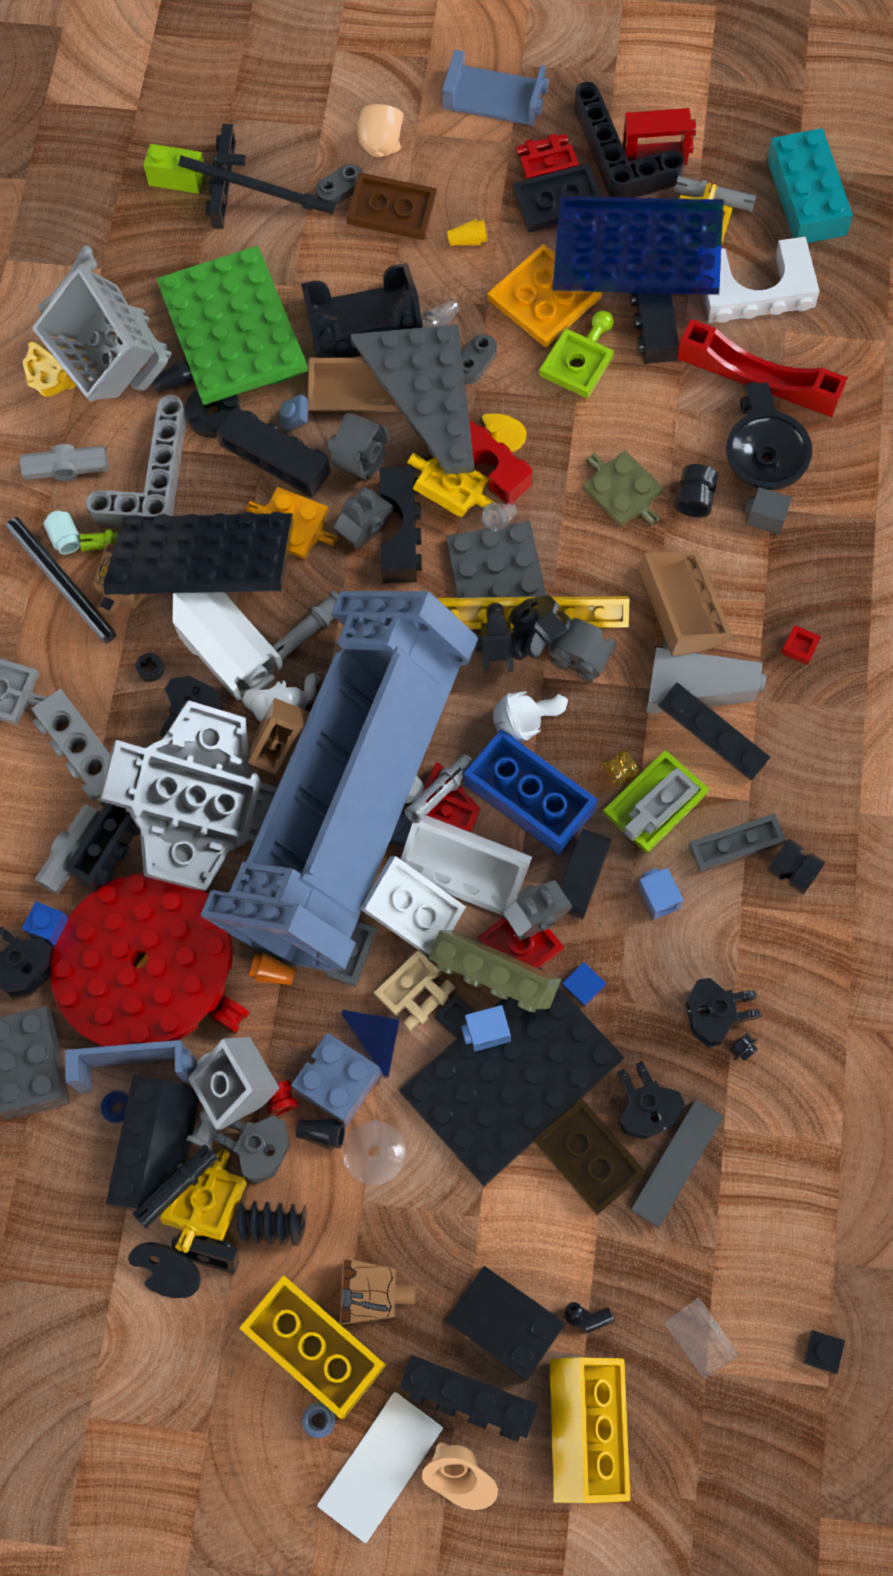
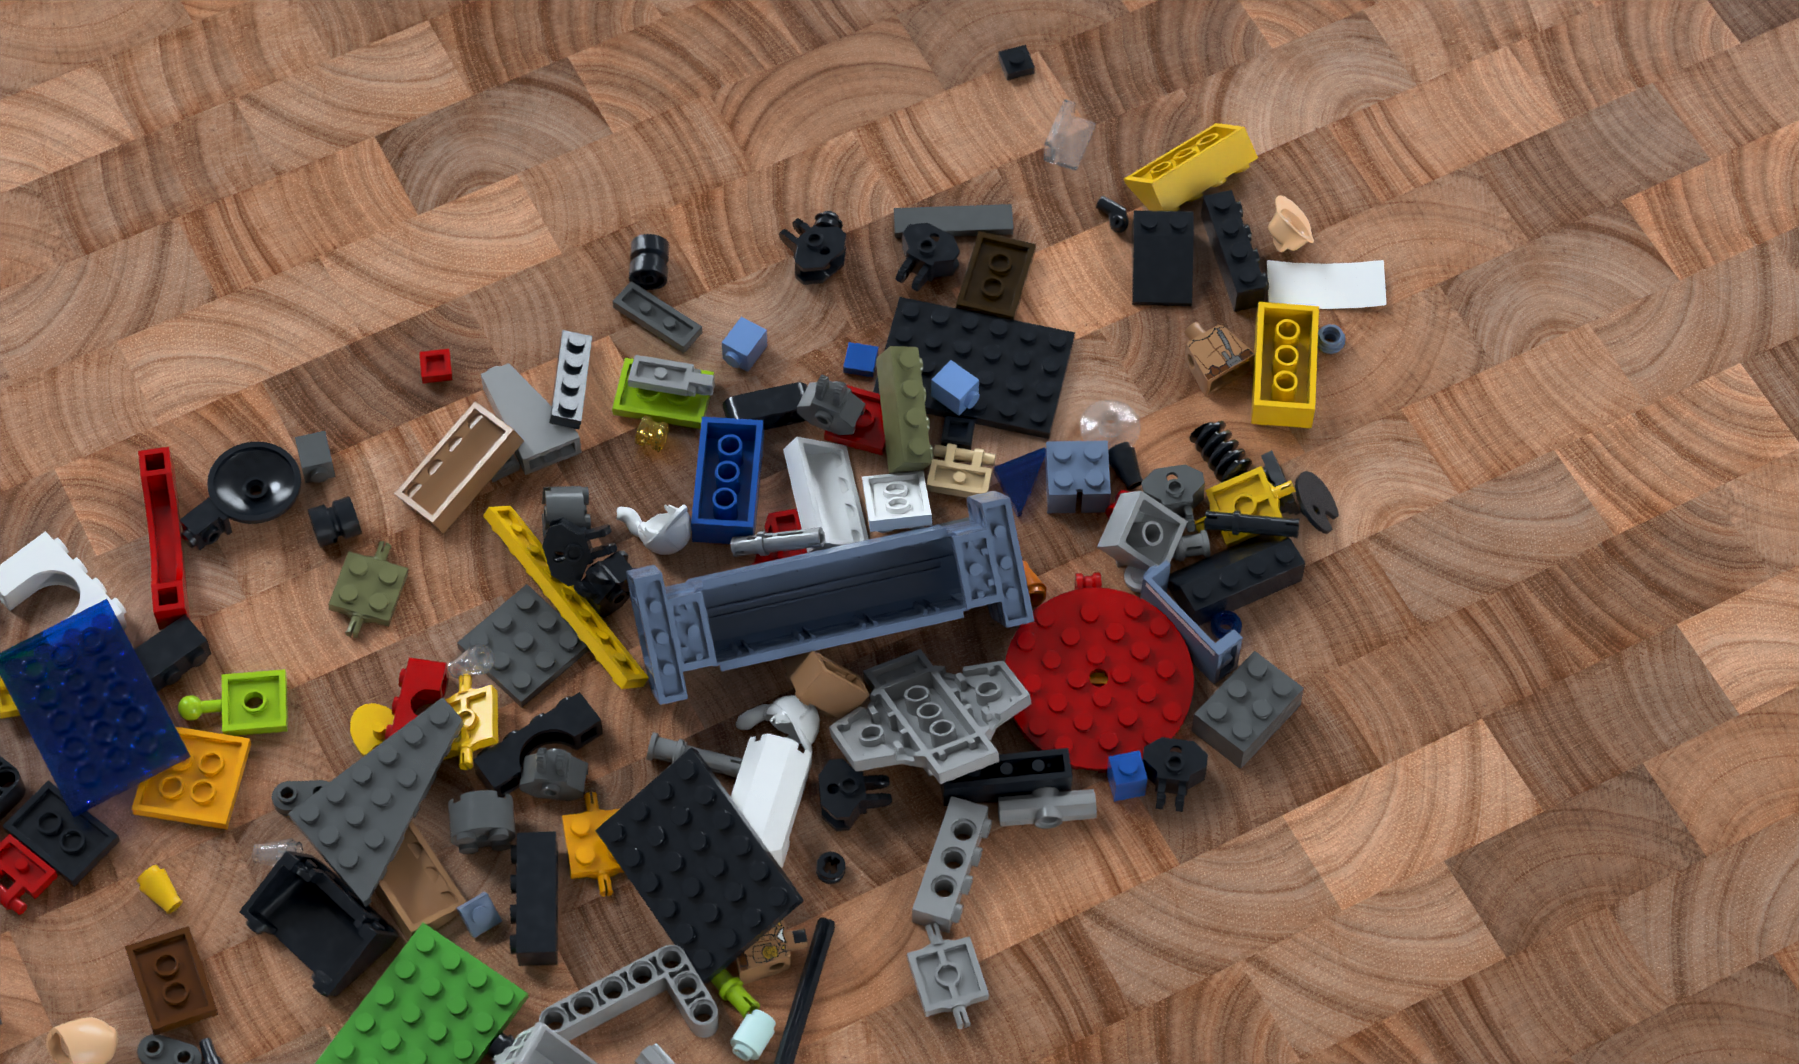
camera: 130 degrees left, 10 degrees down
black plate [185,390,240,438] -> none

